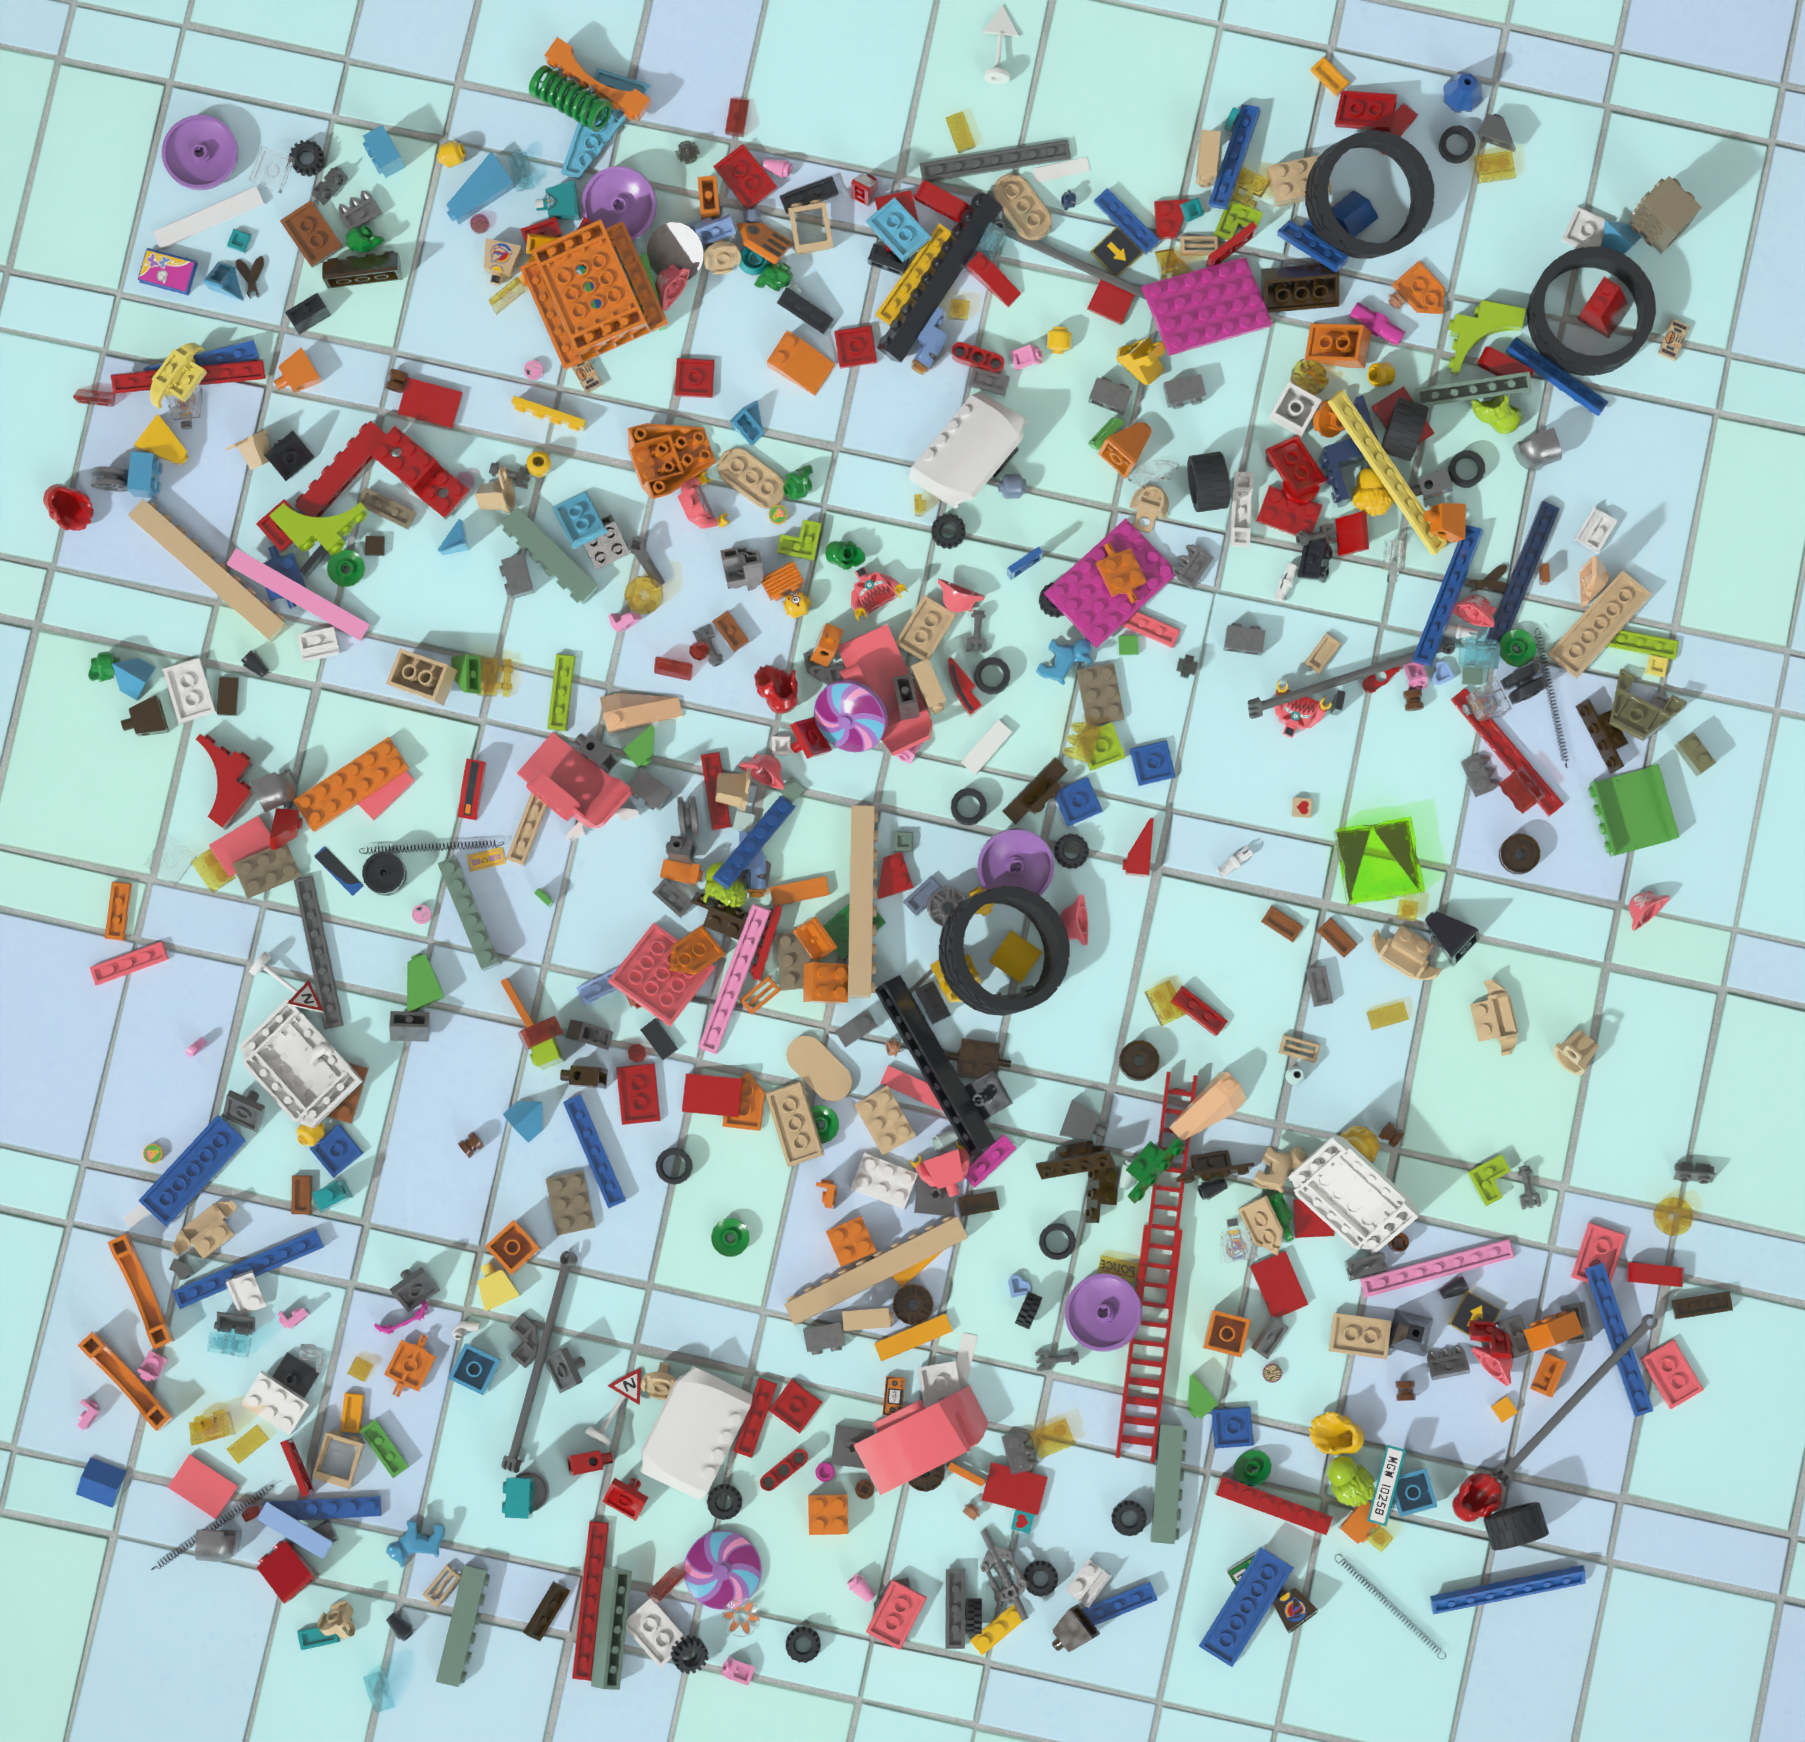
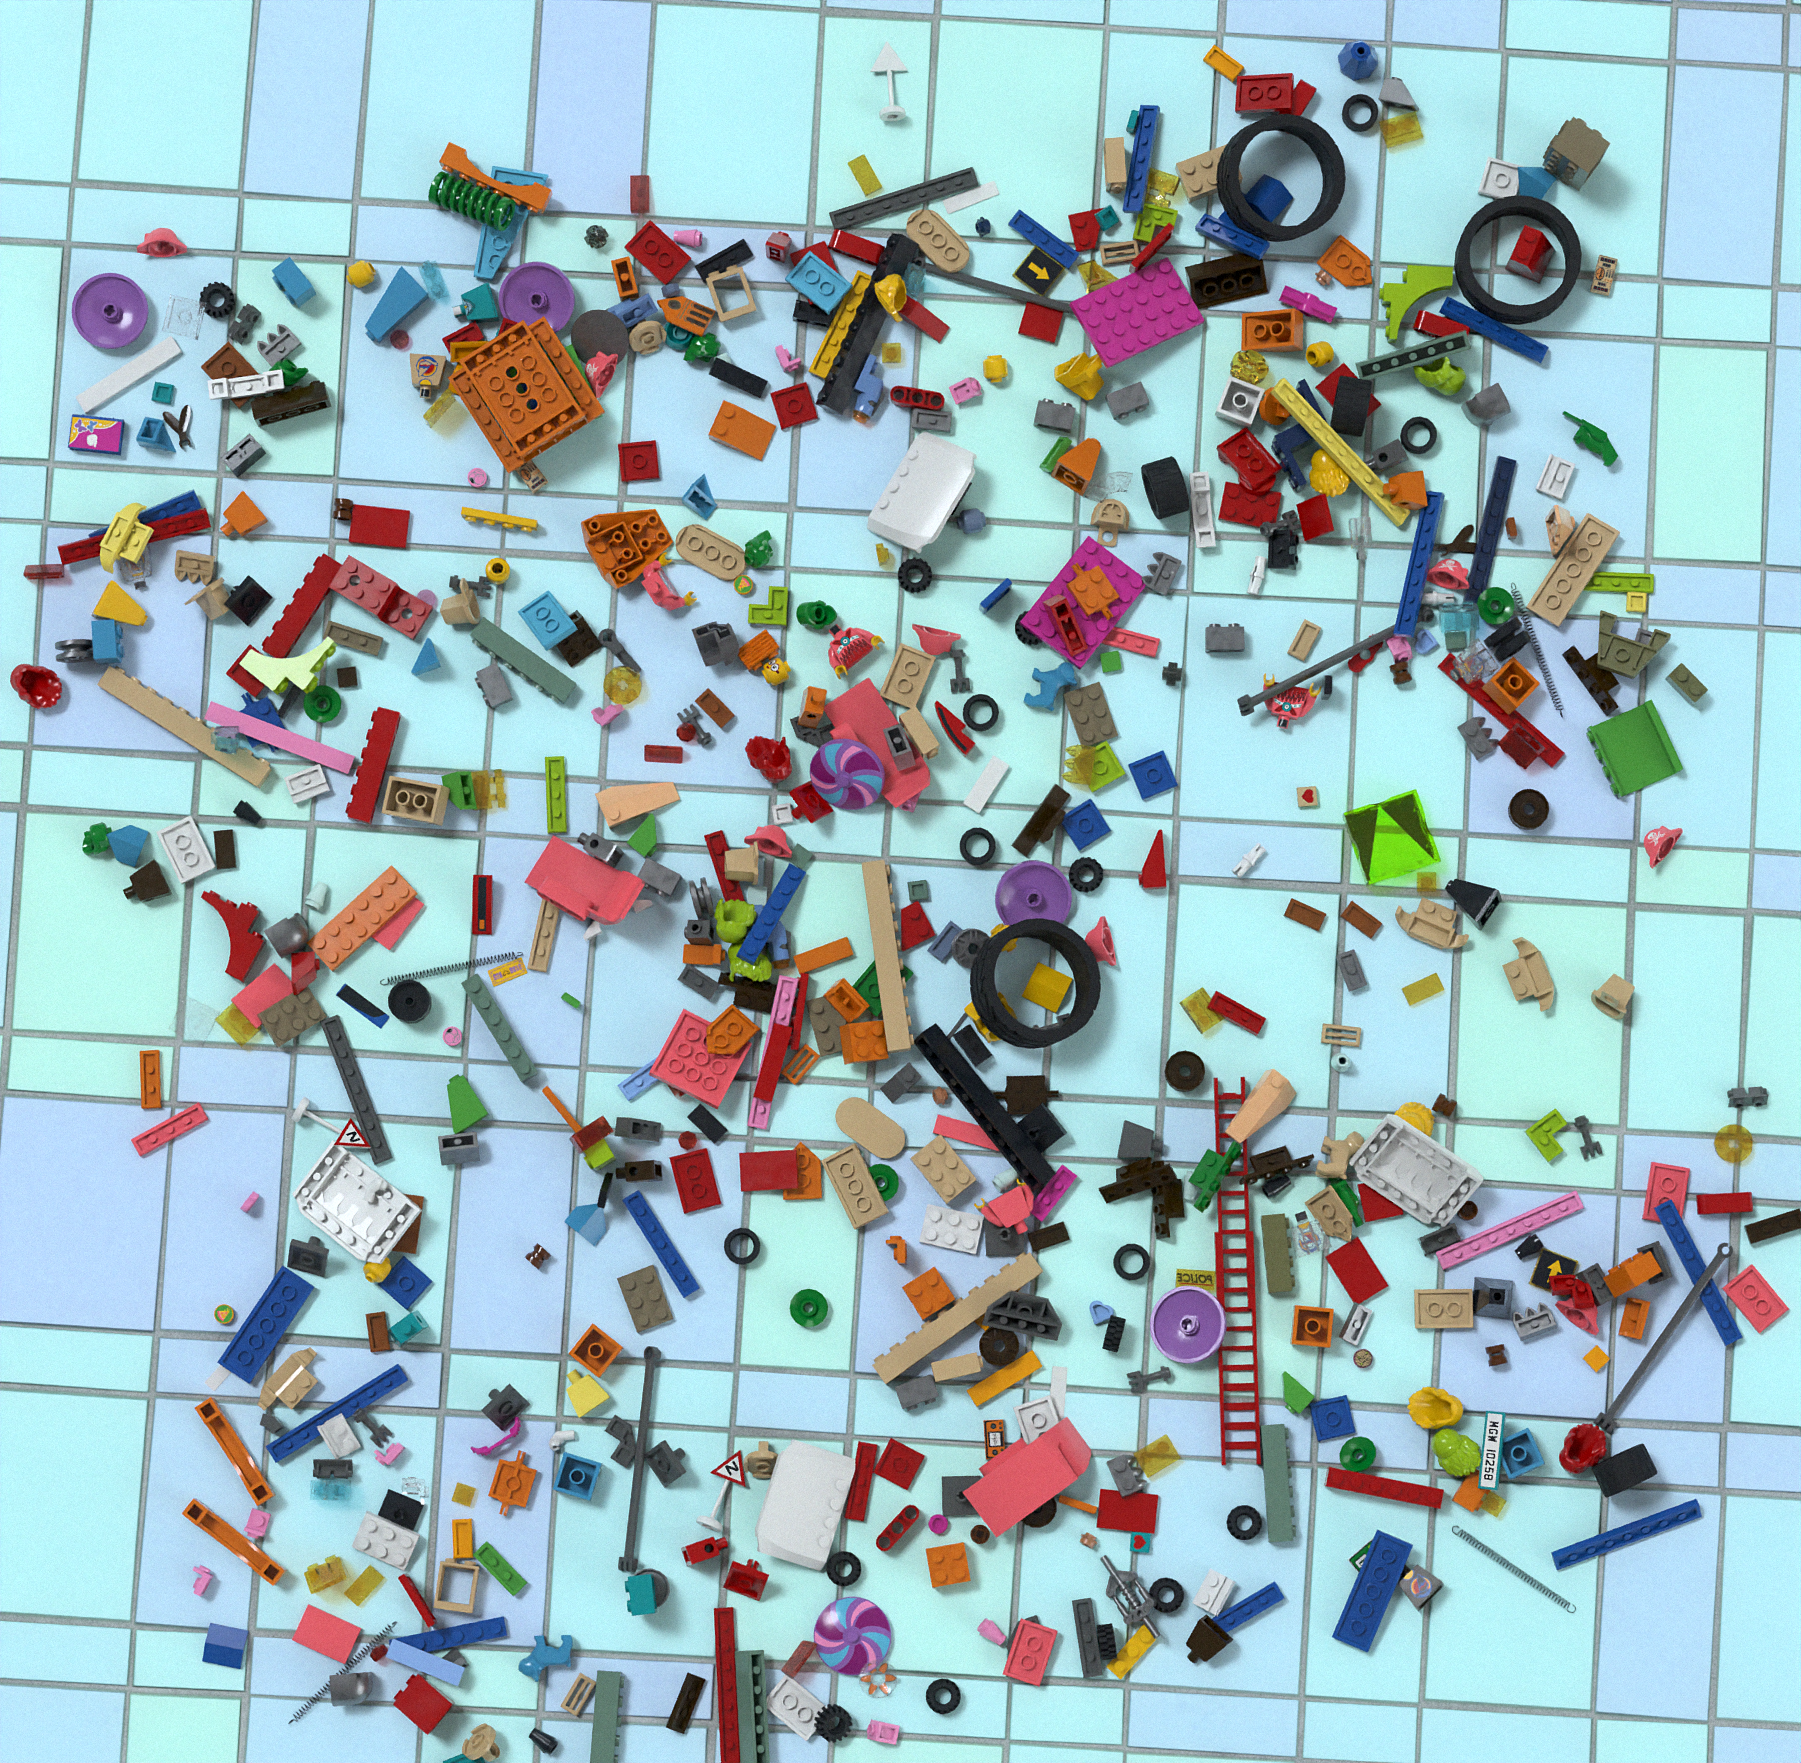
camera: 10 degrees left, 0 degrees up
none -> coral hat [137,228,187,257]
none -> tan plate [174,550,215,585]
none -> white slope [207,369,285,400]
none -> clear light blue slope [211,726,240,755]
none -> light aqua cone [305,881,328,911]
none -> red brick [345,707,402,825]
none -> dark grey hinge [353,1408,393,1447]
none -> black tile [597,1172,614,1209]
none -> lime hair [714,898,757,943]
none -> red tile [753,1022,793,1102]
none -> bright pink bracket [775,345,801,372]
none -> yellow hair [874,274,907,323]
none -> dark grey wedge [982,1290,1062,1341]
none -> red slope [1042,594,1088,657]
none -> olive brick [1260,1213,1295,1293]
none -> orange brick [1482,657,1540,715]
none -> green animal [1562,411,1618,467]

